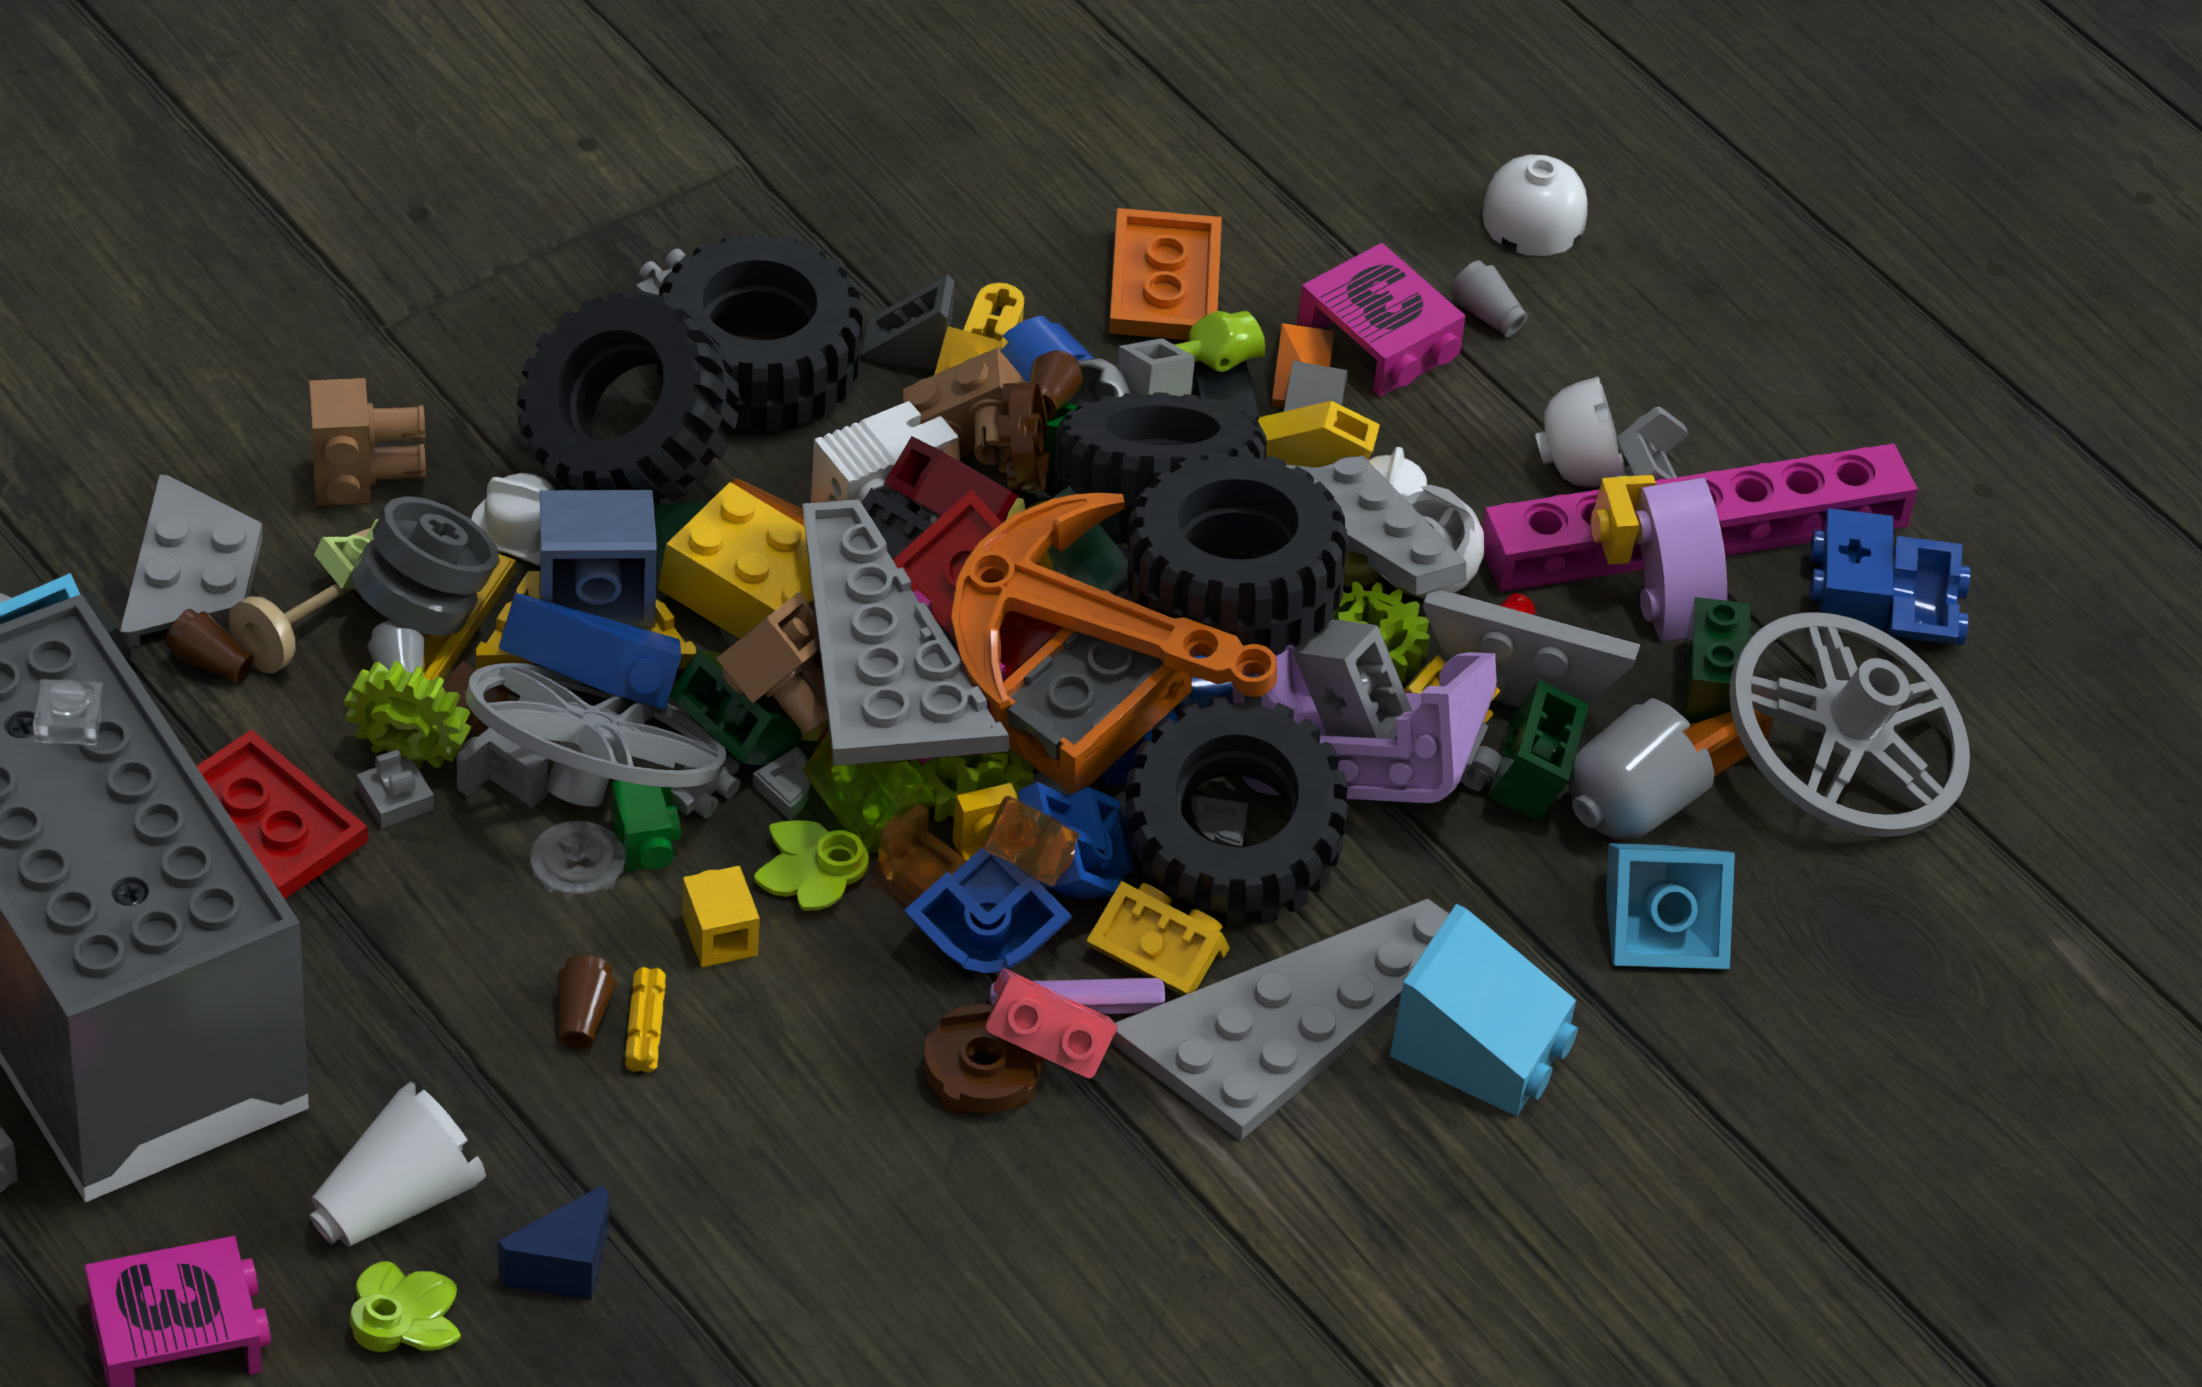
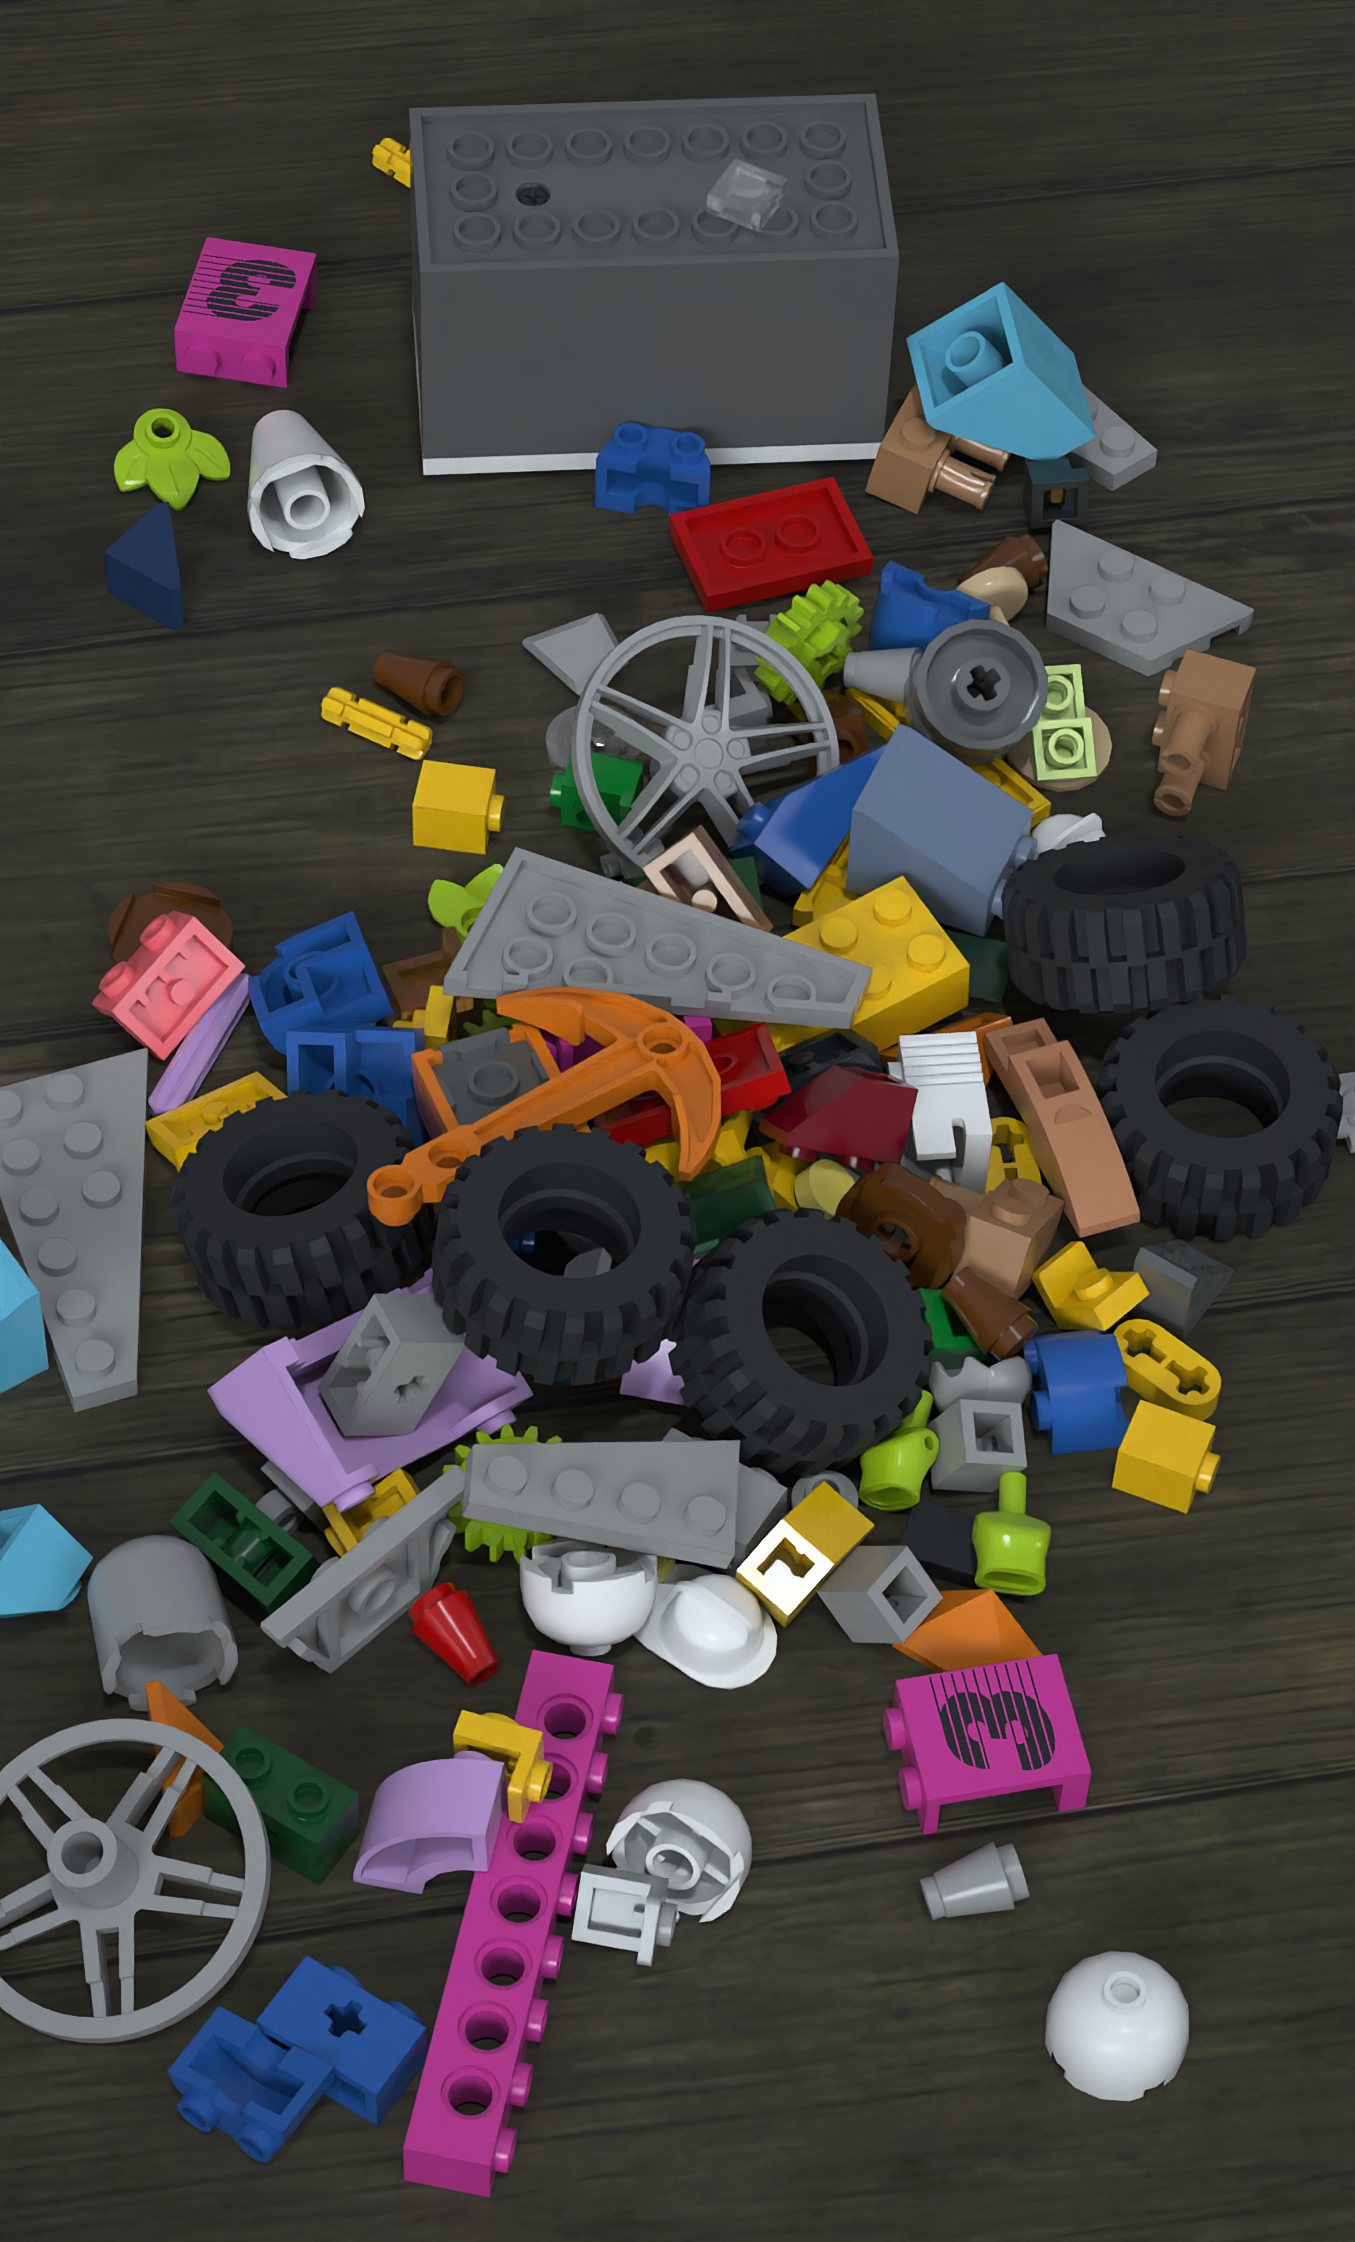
camera: 120 degrees right, 5 degrees up
clear orange bracket [981,796,1080,887] -> none
orange plate [1109,208,1222,341] -> none
none -> light grey piece [522,613,629,696]
none -> blue cylinder [868,561,991,653]
none -> nougat slope [984,1018,1140,1238]
none -> yellow brick [1112,1399,1221,1514]

